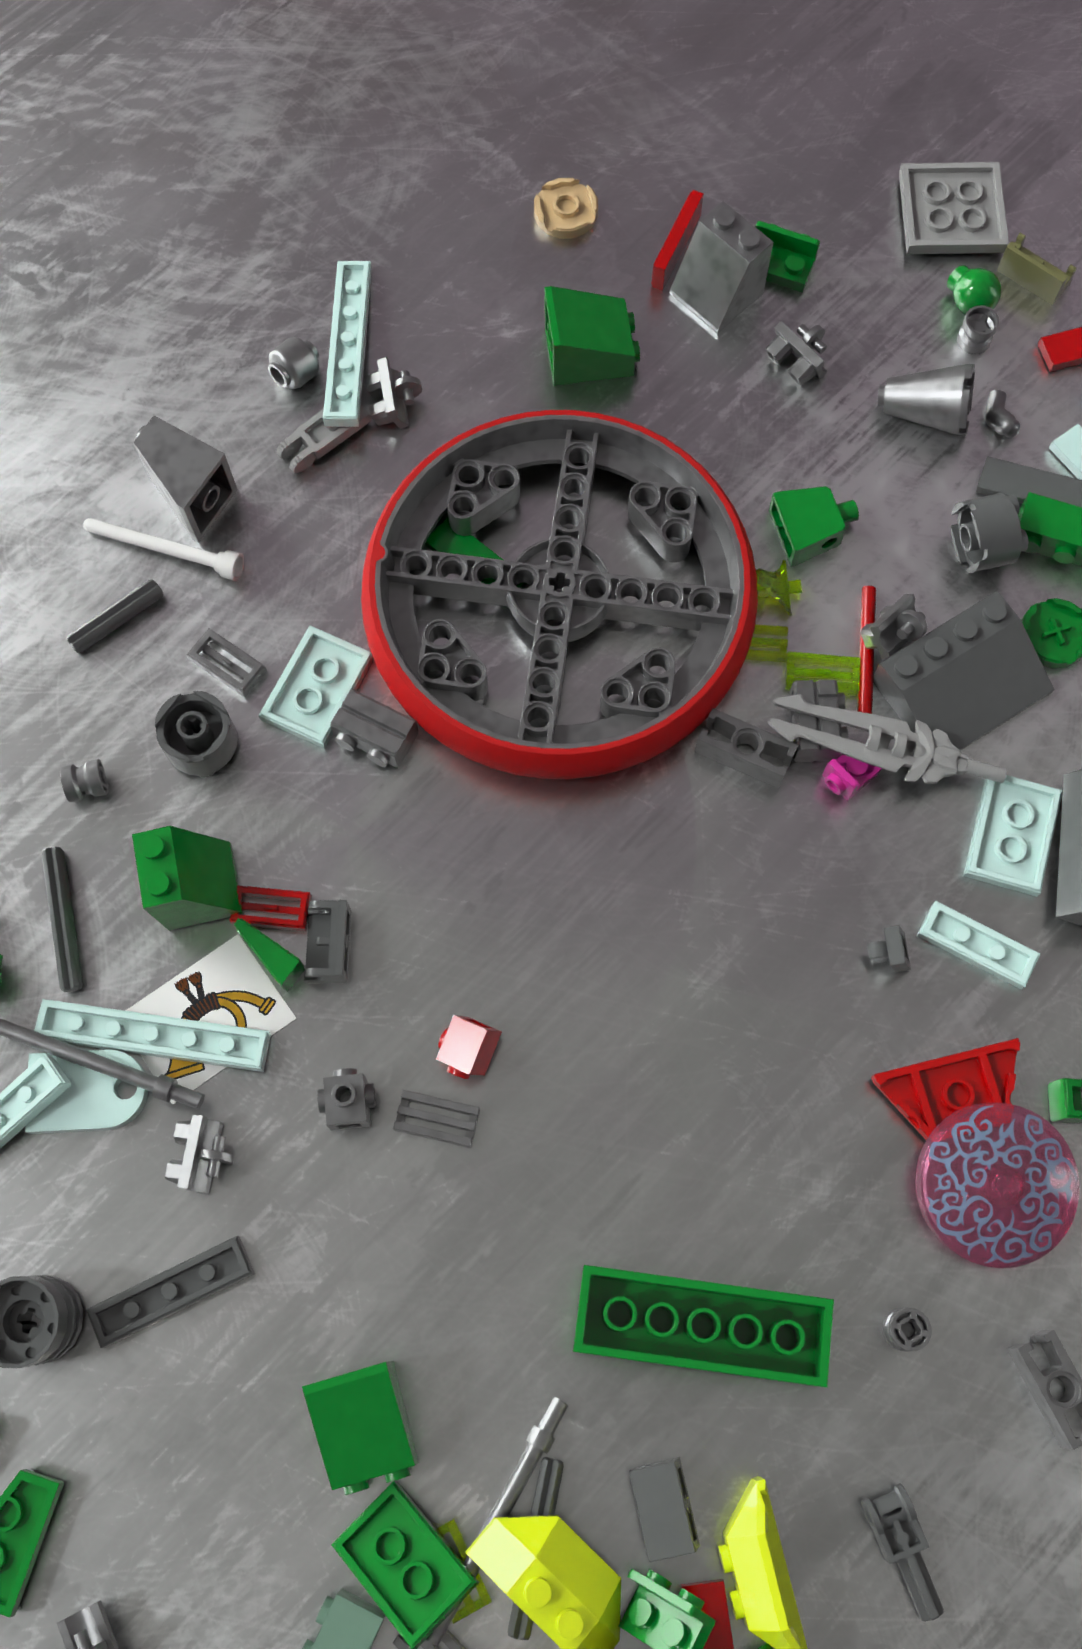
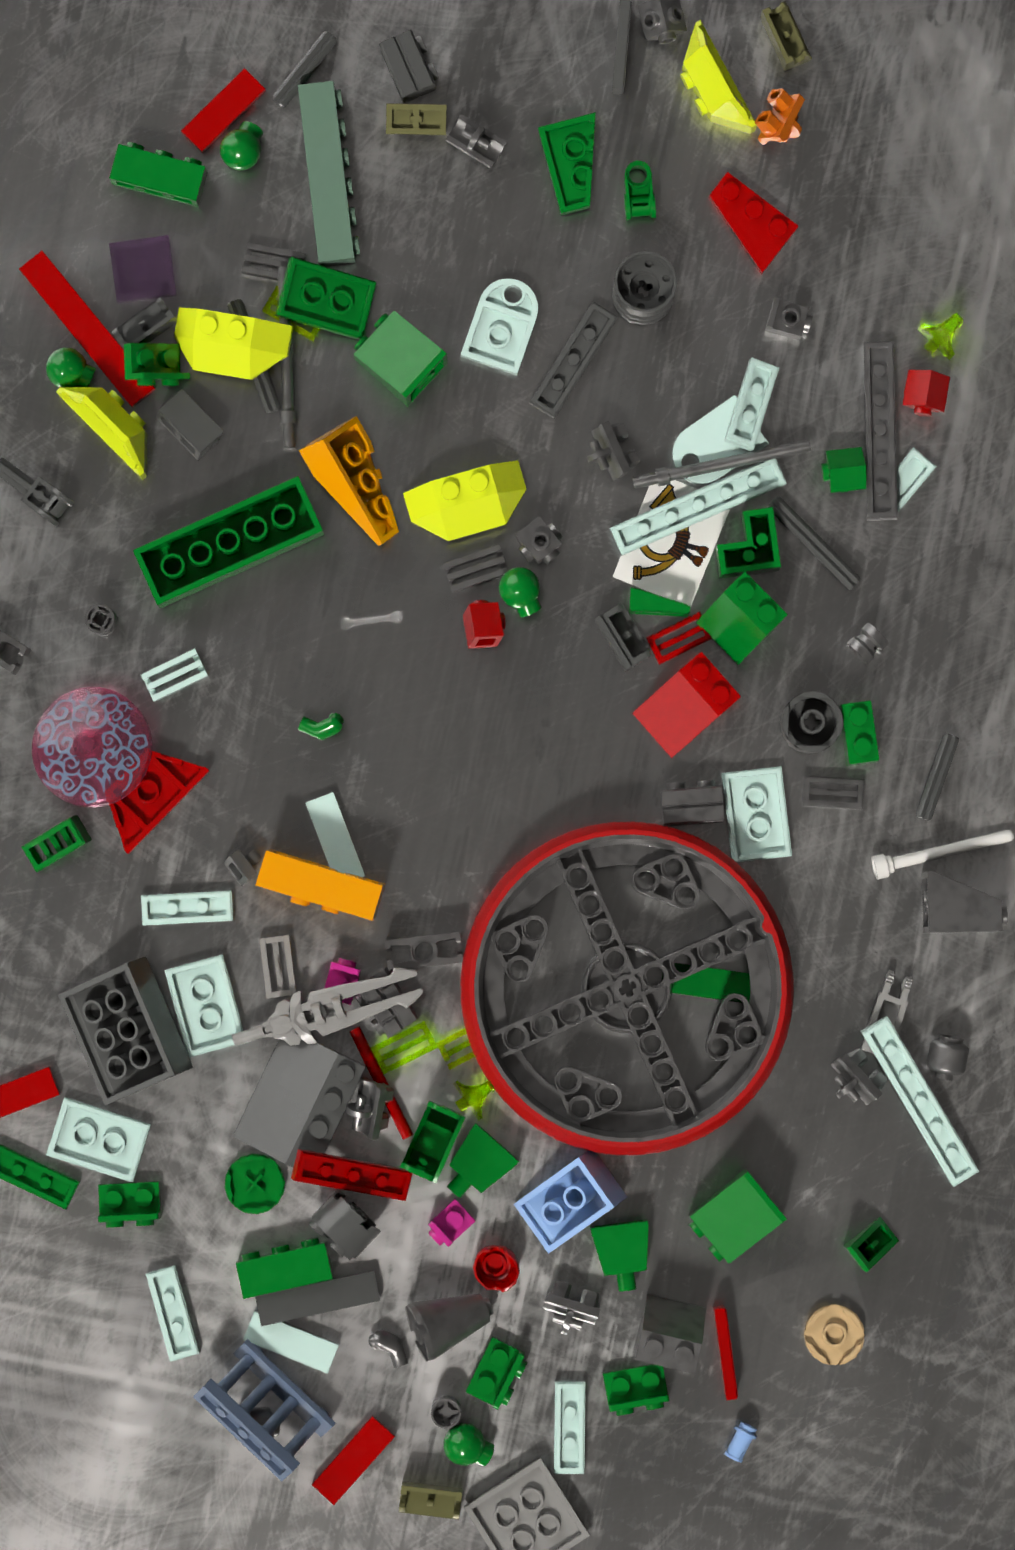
camera: 150 degrees right, 15 degrees up
none -> light aqua tile [141,649,208,702]
none -> light orange brick [256,849,386,921]
none -> light grey tile [259,935,297,999]
none -> red tile [291,1149,413,1201]
none -> green arm [298,713,344,740]
none -> light orange wedge [299,416,399,546]
none -> light aqua tile [305,792,366,878]
none -> clear hinge [340,611,402,630]
none -> green piece [400,1101,466,1183]
none -> neon yellow wedge [403,460,527,541]
none -> dark pink bracket [428,1198,476,1247]
none -> light aqua tile [461,279,538,376]
none -> green bracket [465,1336,528,1410]
none -> red hair [473,1245,520,1292]
none -> green piece [499,567,542,618]
none -> light blue slope [514,1151,627,1254]
none -> light aqua tile [554,1381,586,1474]
none -> green torso [590,1219,649,1292]
none -> red slope [632,651,741,758]
none -> green brick [715,507,781,578]
none -> light blue pin [724,1421,757,1463]
none -> green brick [839,700,879,766]
none -> green slope [843,1217,899,1272]

